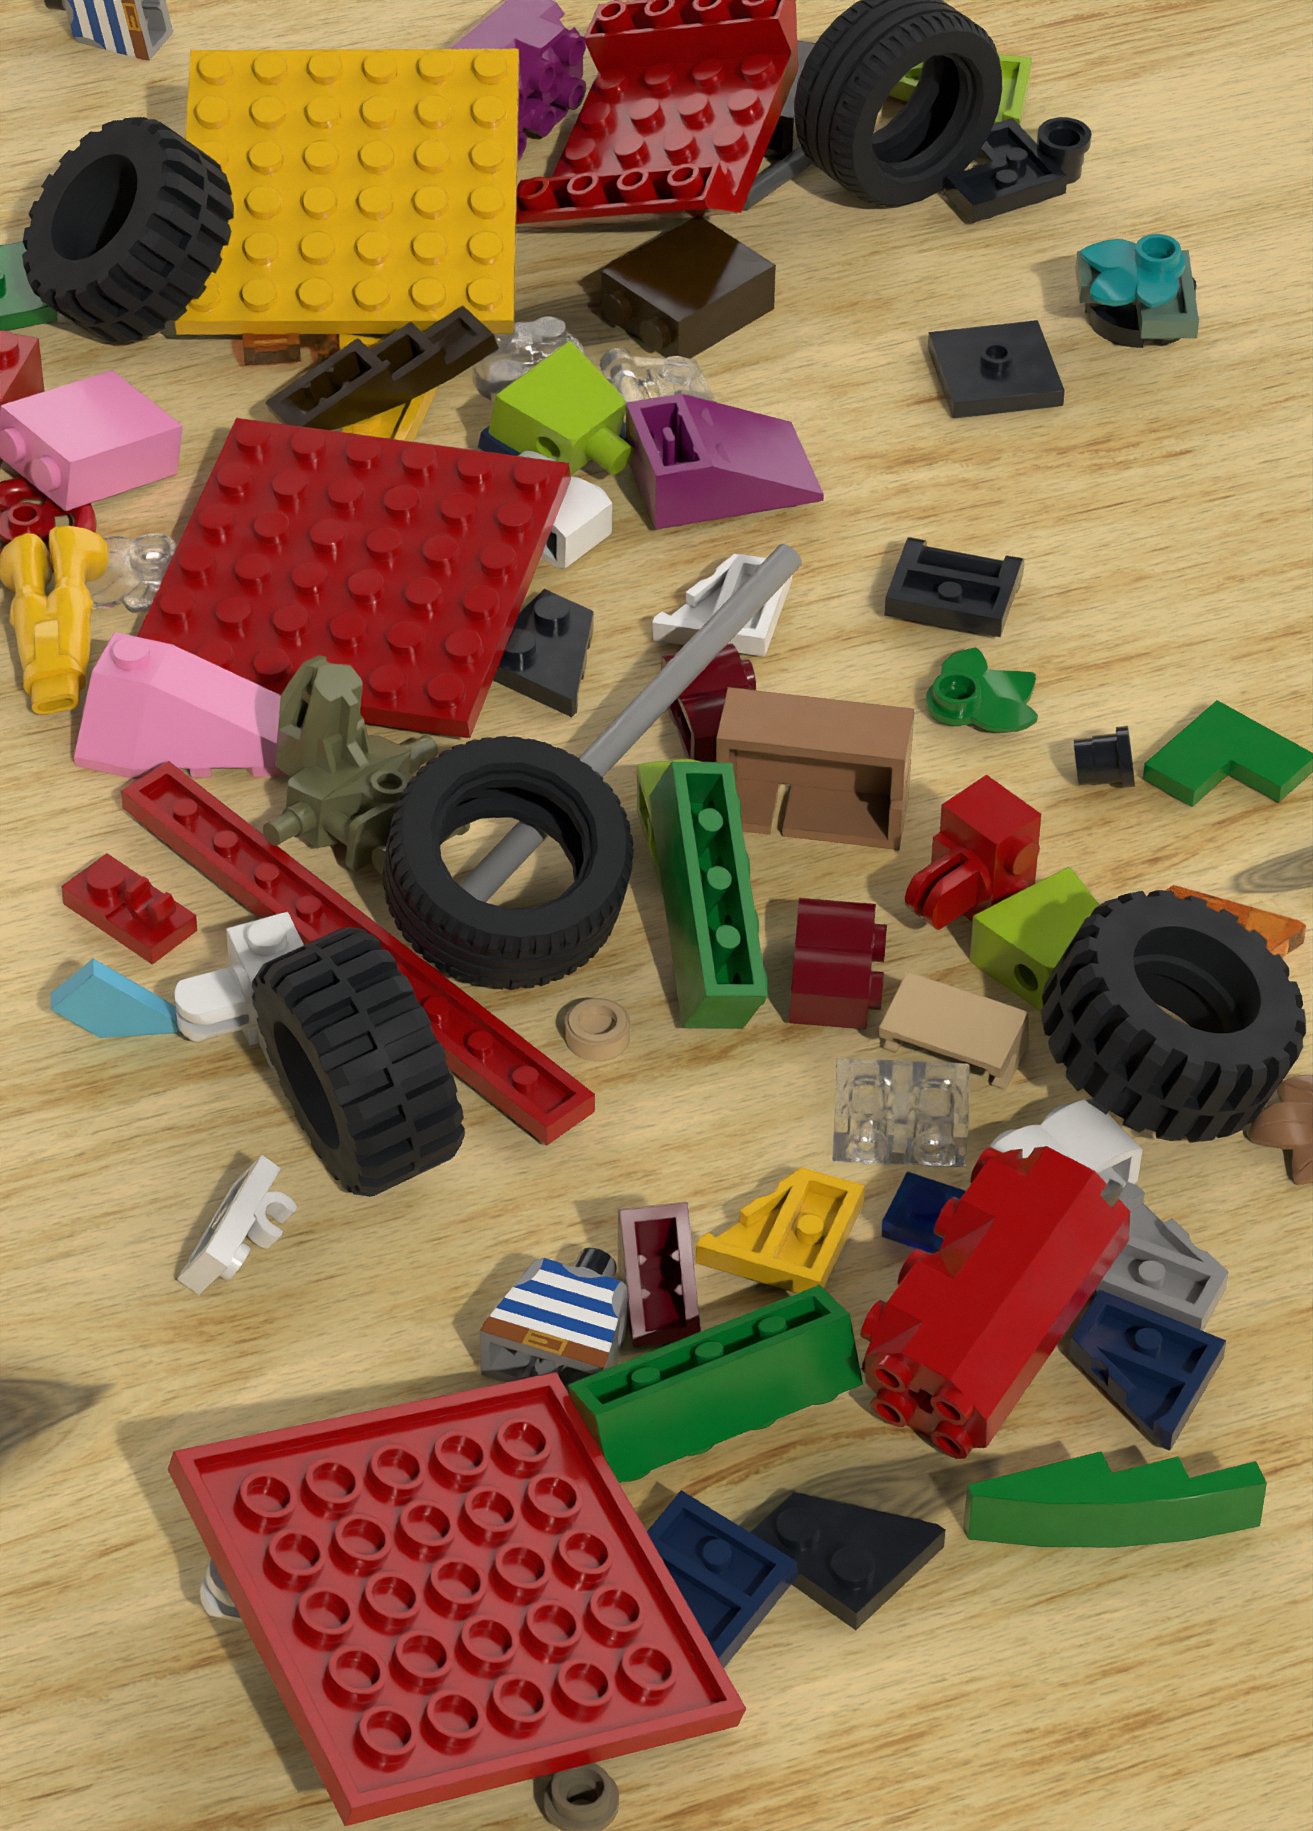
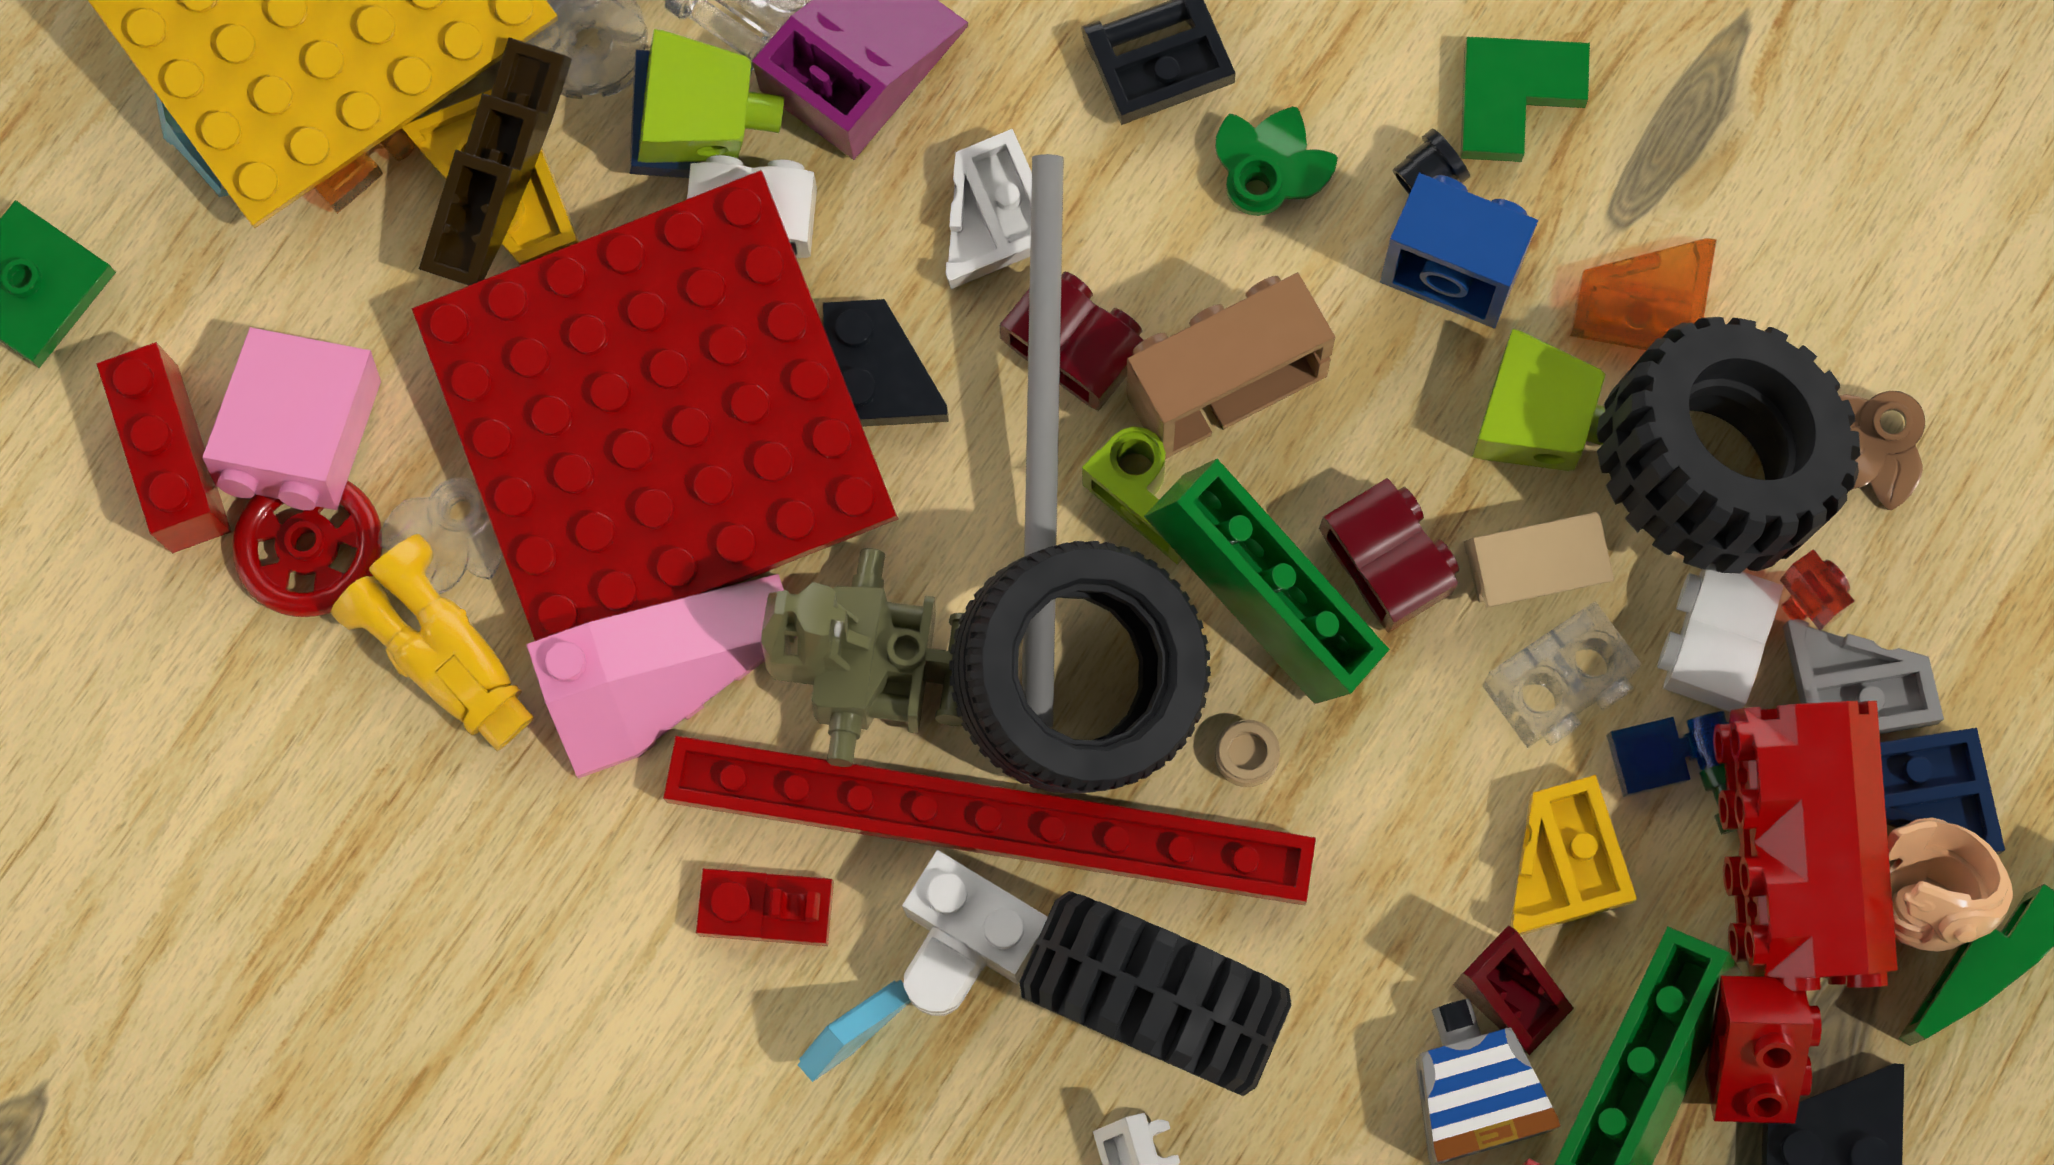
camera: 30 degrees left, 30 degrees up
black tyre [22,117,234,342] -> none
red brick [904,774,1042,930] -> none
none -> blue brick [1380,173,1538,329]
none -> red brick [1705,976,1822,1123]
none -> clear red plate [1780,549,1855,631]
none -> light nougat helmet [1887,818,2013,952]

